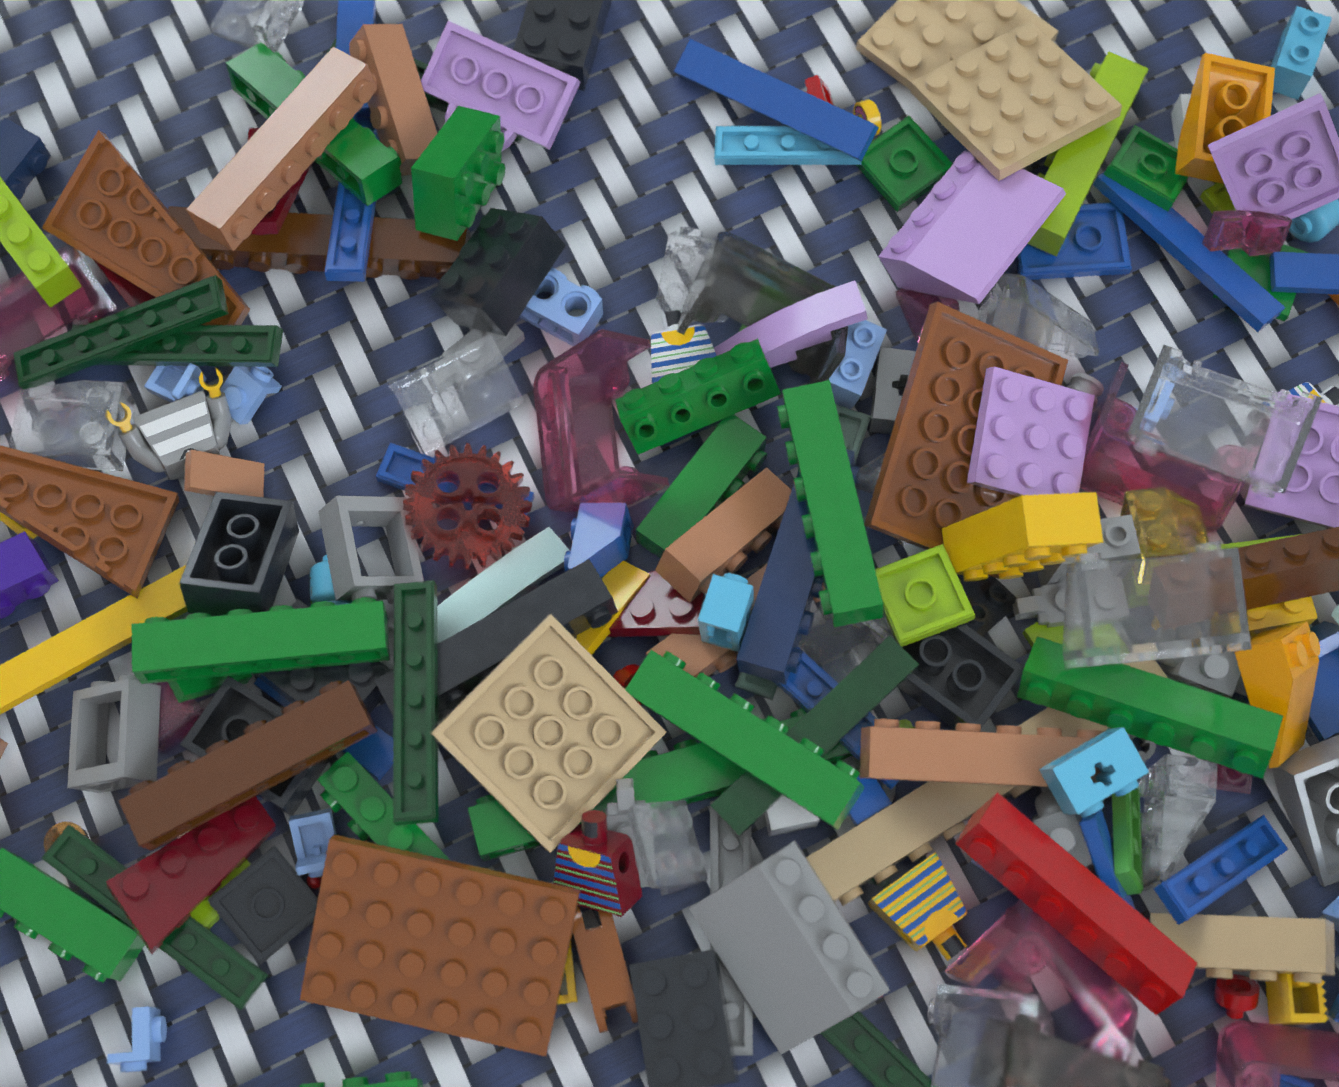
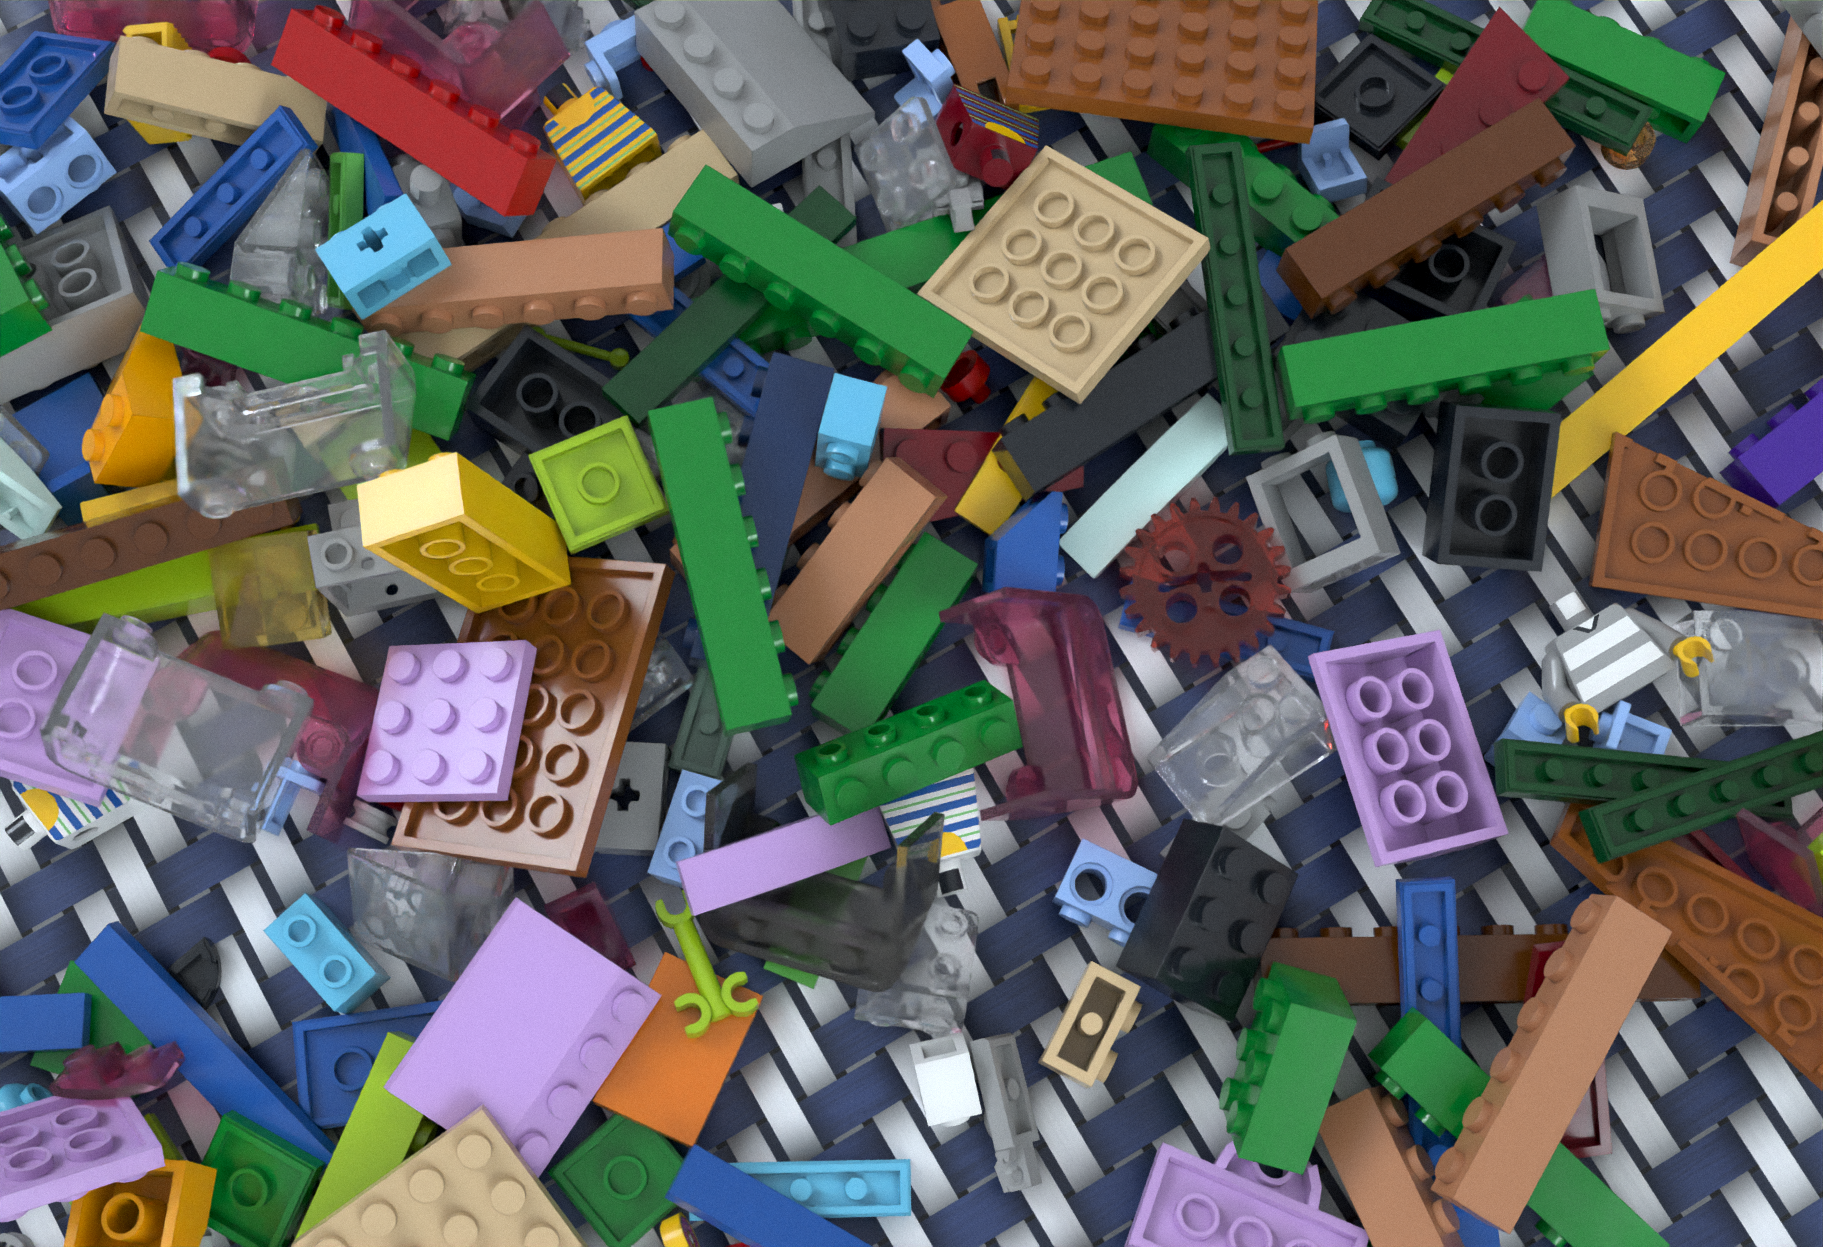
camera: 175 degrees right, 5 degrees up
nougat tile [184,450,264,497] -> none
none -> black tile [166,937,222,1011]
none -> medium azure brick [263,893,391,1014]
none -> light blue bracket [584,15,641,100]
none -> orange tile [593,952,763,1148]
none -> lime bar [655,890,758,1038]
none -> light blue bracket [894,38,956,130]
none -> white brick [909,1032,982,1127]
none -> light grey hinge [969,1033,1042,1193]
none -> tan brick [1038,961,1142,1088]
none -> lavender slope [1308,630,1509,867]

